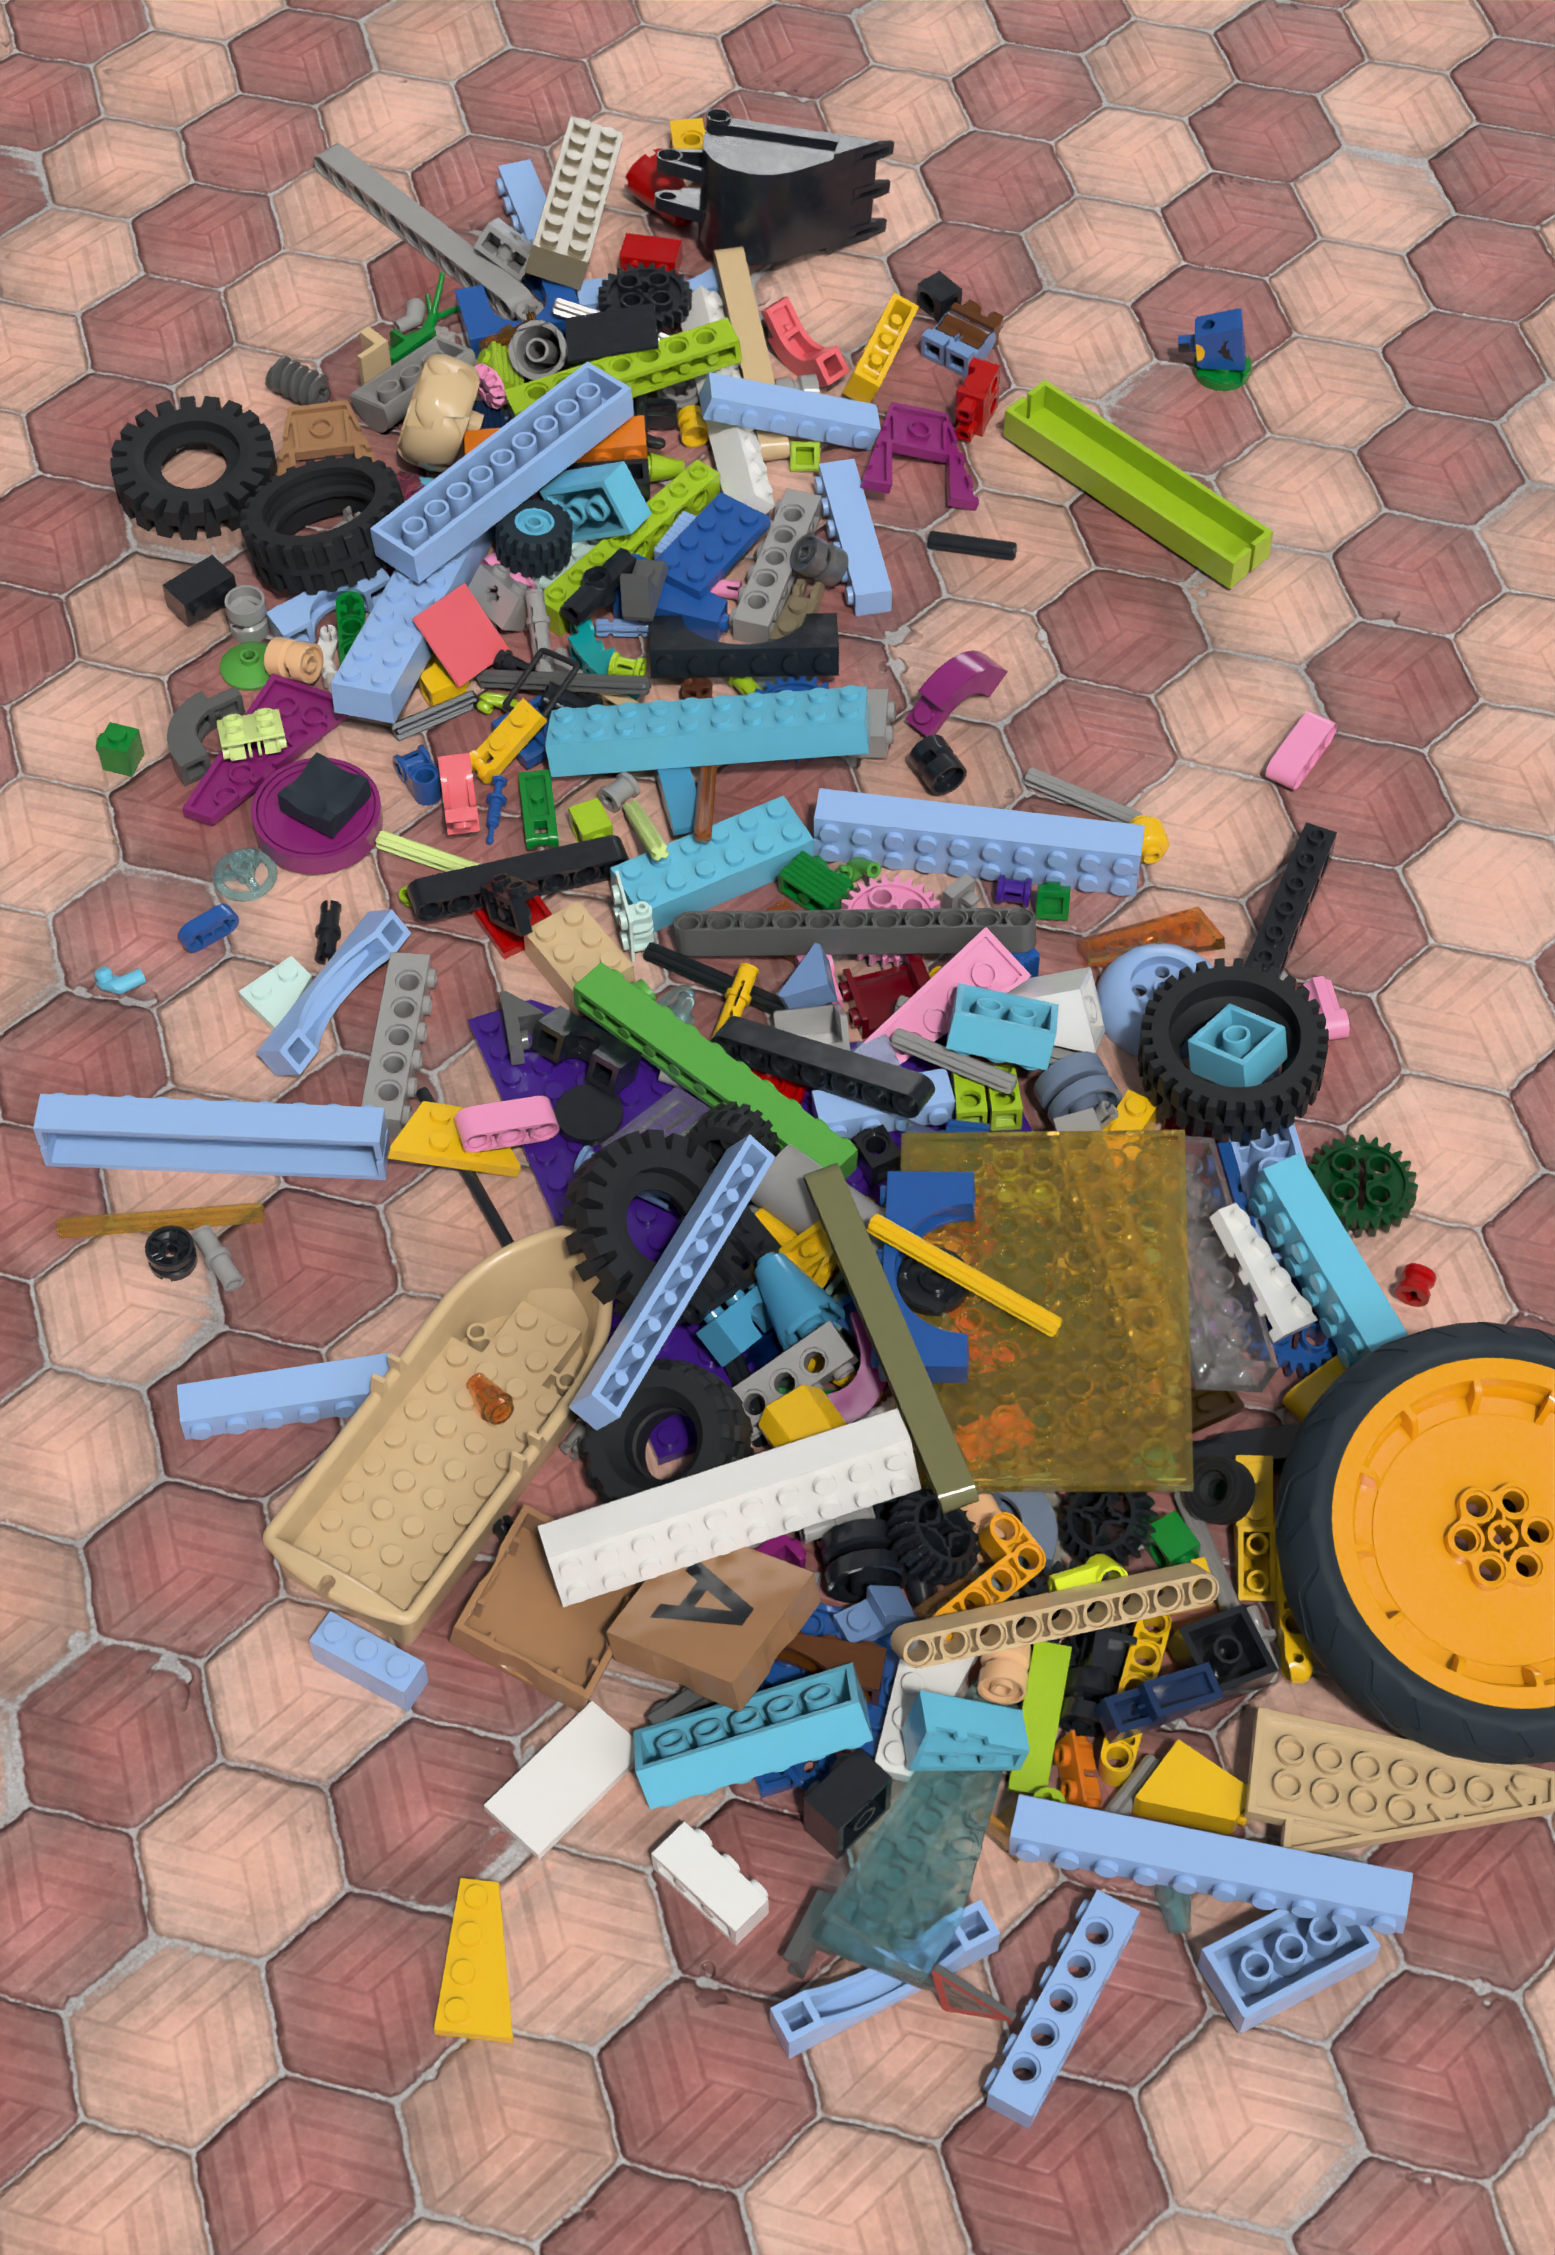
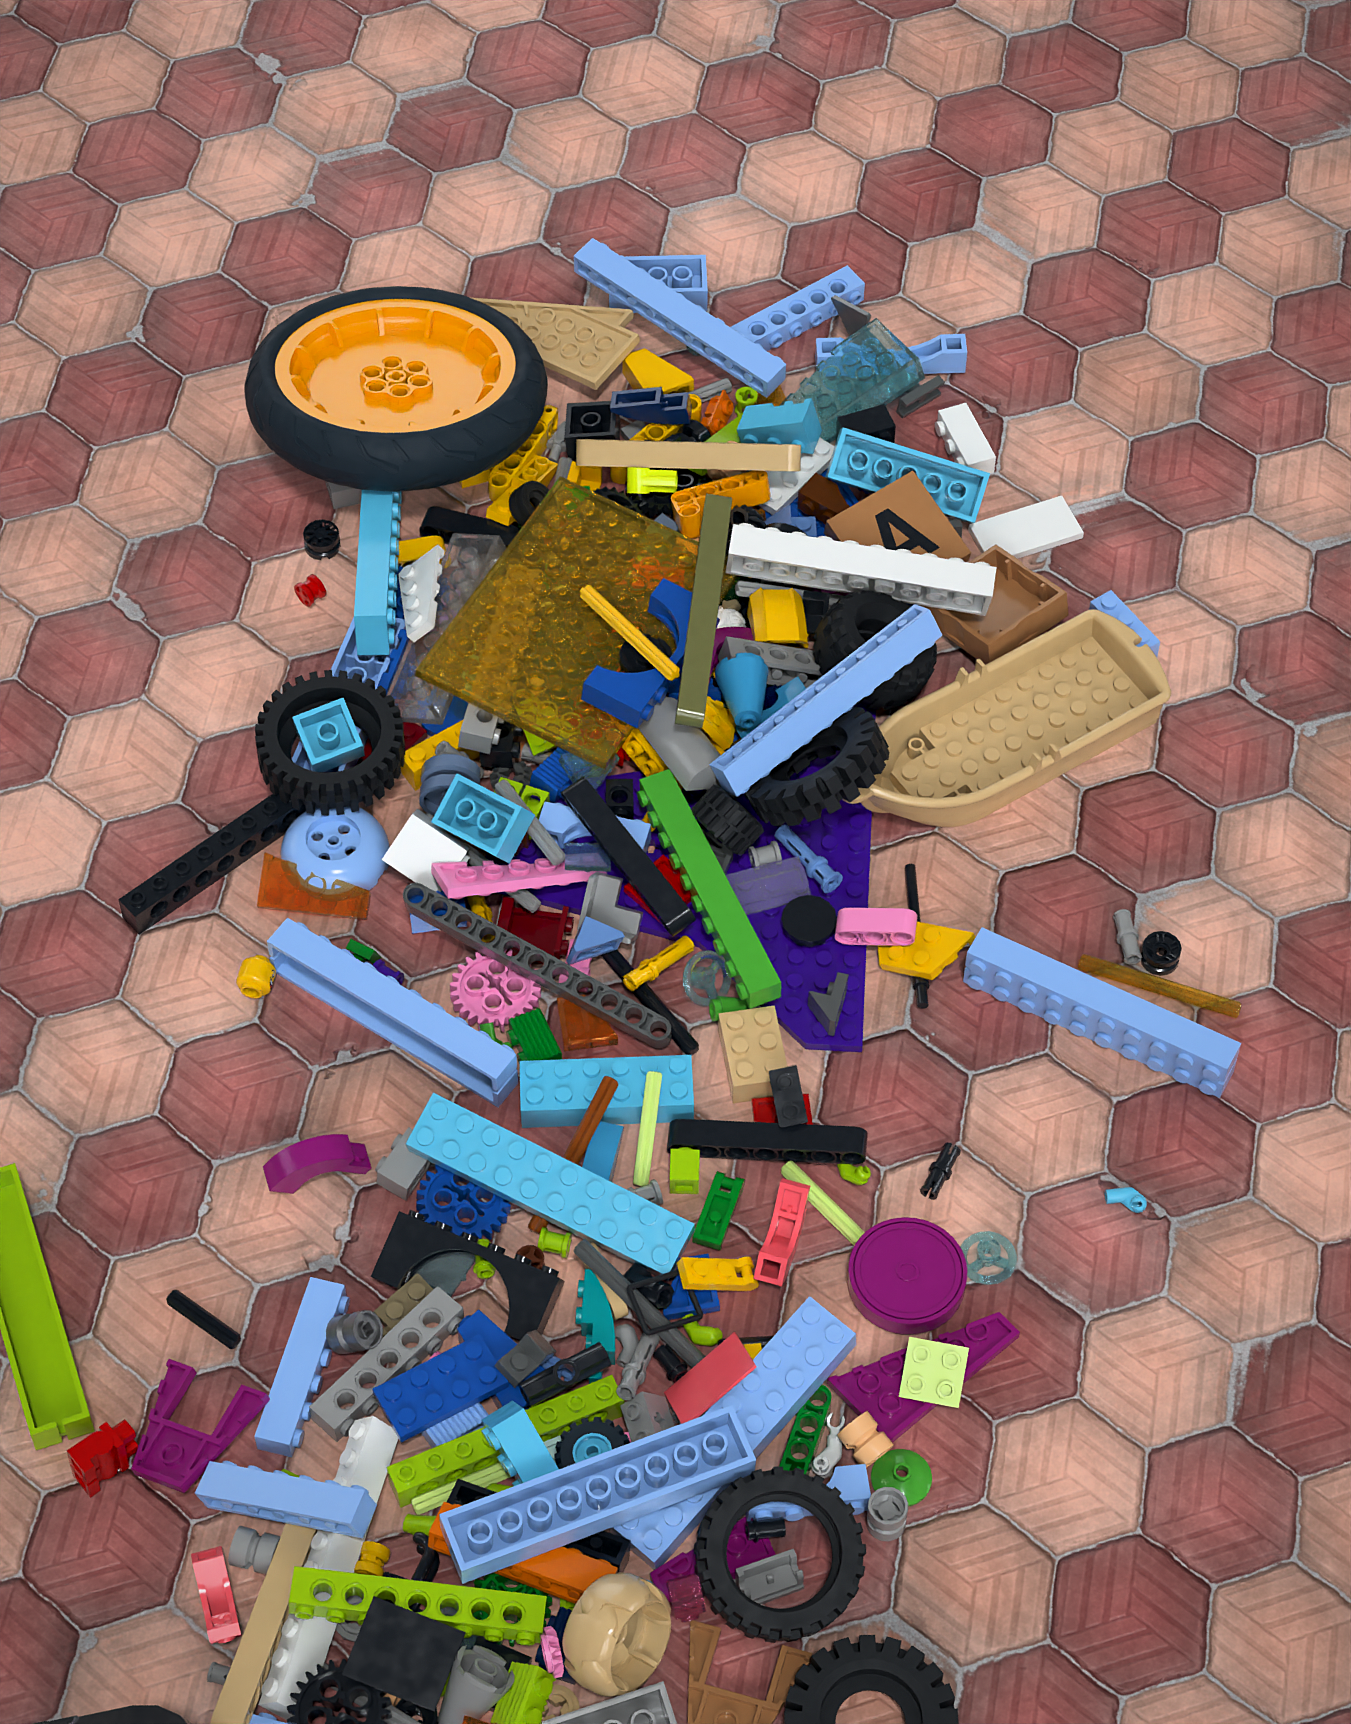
camera: 155 degrees left, 0 degrees up
green brick [96,722,145,777] -> none
black brick [162,555,236,626] -> none
dark grey arch [167,686,245,787] -> none
blue beam [177,904,239,953] -> none
light blue brick [177,1352,393,1440] -> none
light aqua wing [238,956,313,1031] -> none
light blue arch [256,909,411,1076] -> none
black brick [277,752,371,838] -> none
light grey brick [361,952,437,1138] -> none
blue piece [392,745,442,806] -> none
yellow wing [434,1878,514,2044] -> none
clear orange cone [466,1373,514,1425] -> none
blue piece [486,775,508,845] -> none
black arch [531,1006,642,1096] -> none
lime bush [608,652,646,676] -> none
light aqua hinge [611,871,654,962] -> none
yellow brick [842,292,919,403] -> none
black wheel [909,735,967,796] -> none
black brick [917,271,962,323] -> none
hips [921,300,1003,378] -> none
light grey tile [942,873,980,908] -> none
light grey axle [1024,767,1143,823] -> none
bright pink beam [1265,710,1337,791] -> none
bright pink piece [1303,976,1350,1040] -> none
dark green gear [1307,1134,1418,1237] -> none

